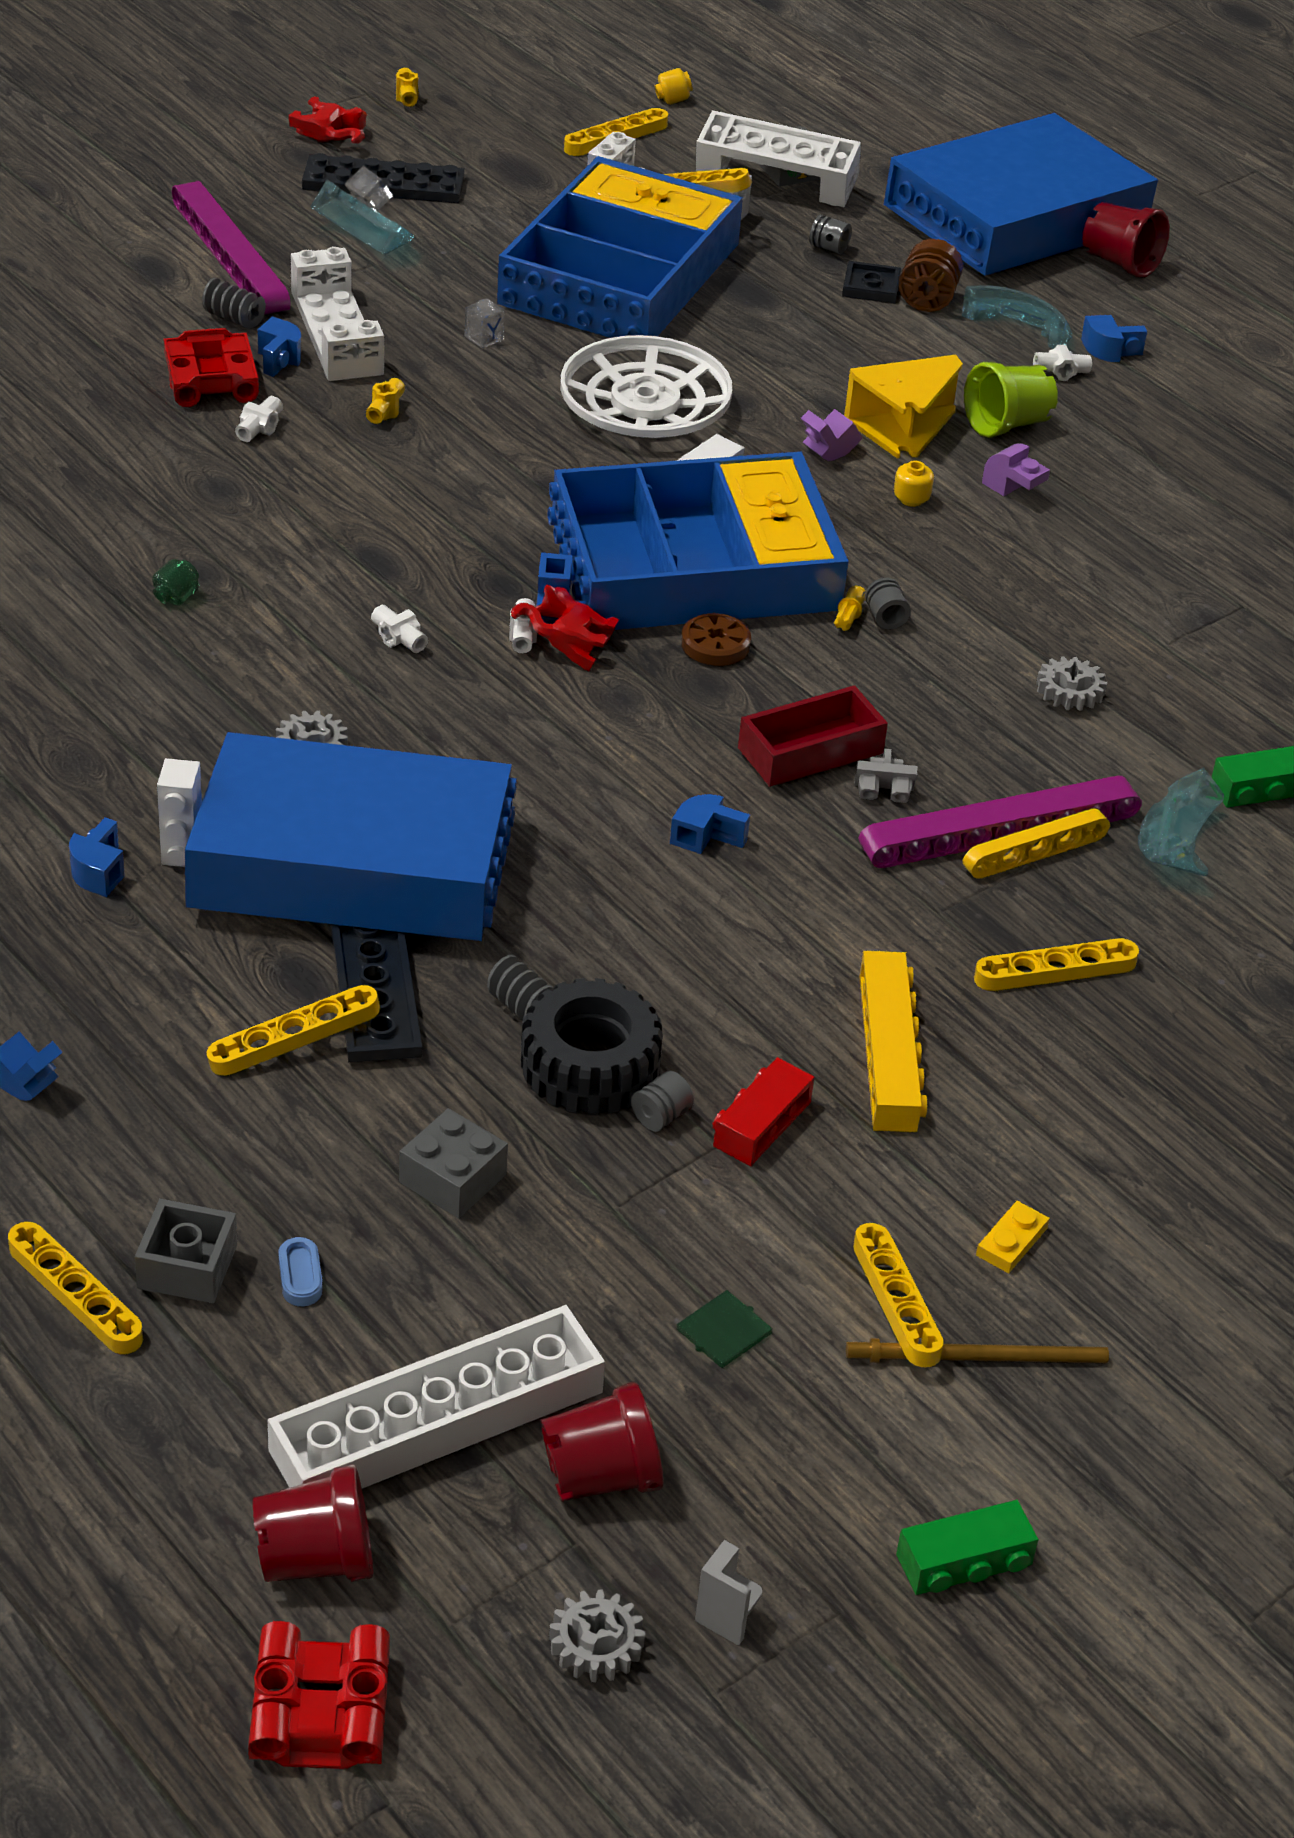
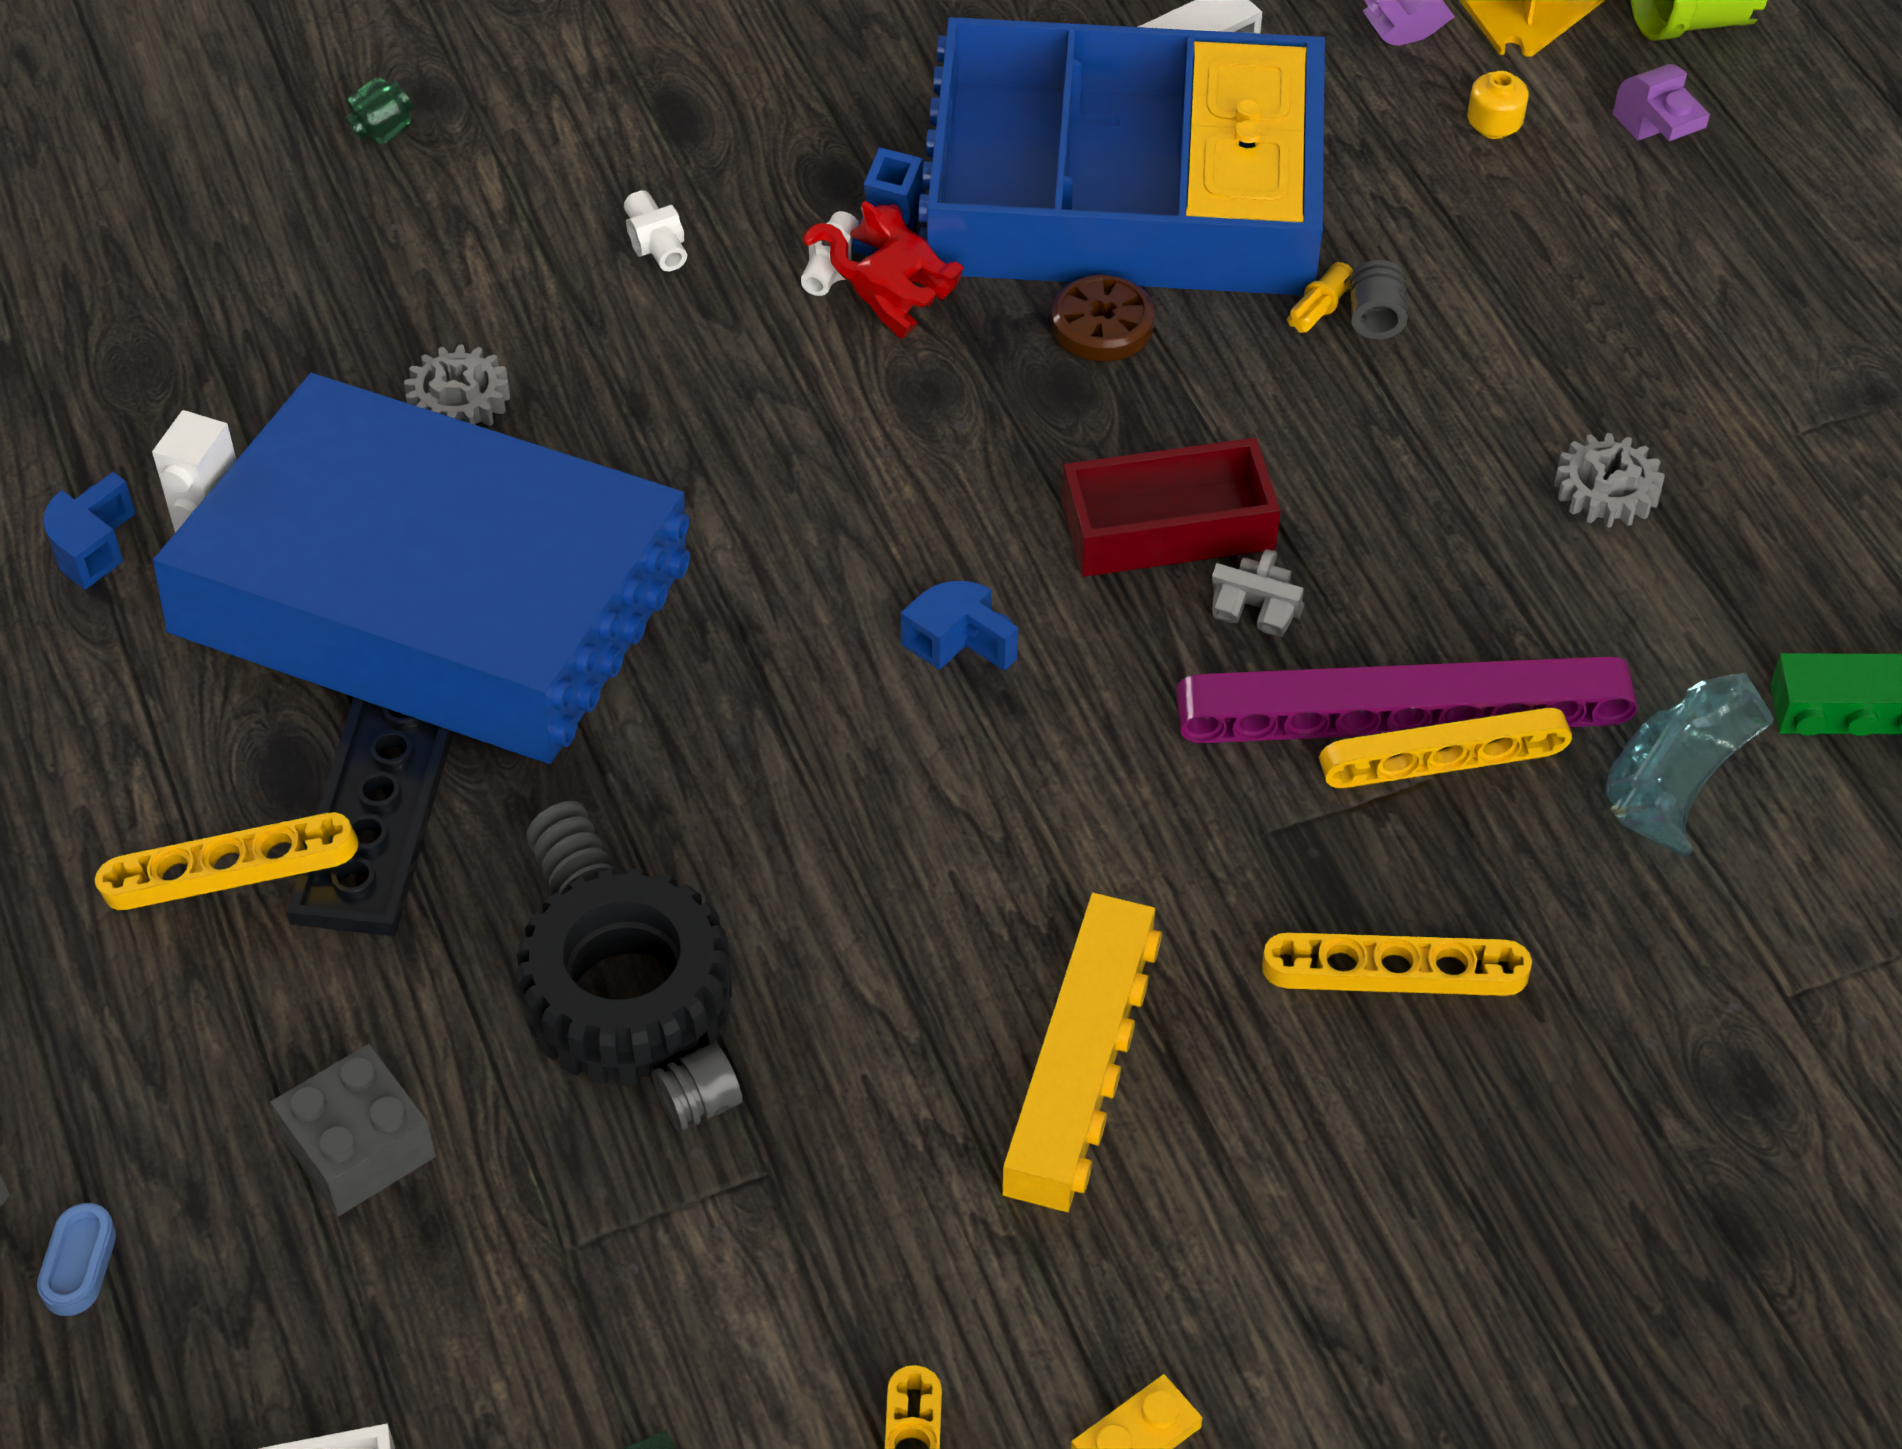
camera: 20 degrees right, 10 degrees up
red brick [712,1057,815,1167] -> none

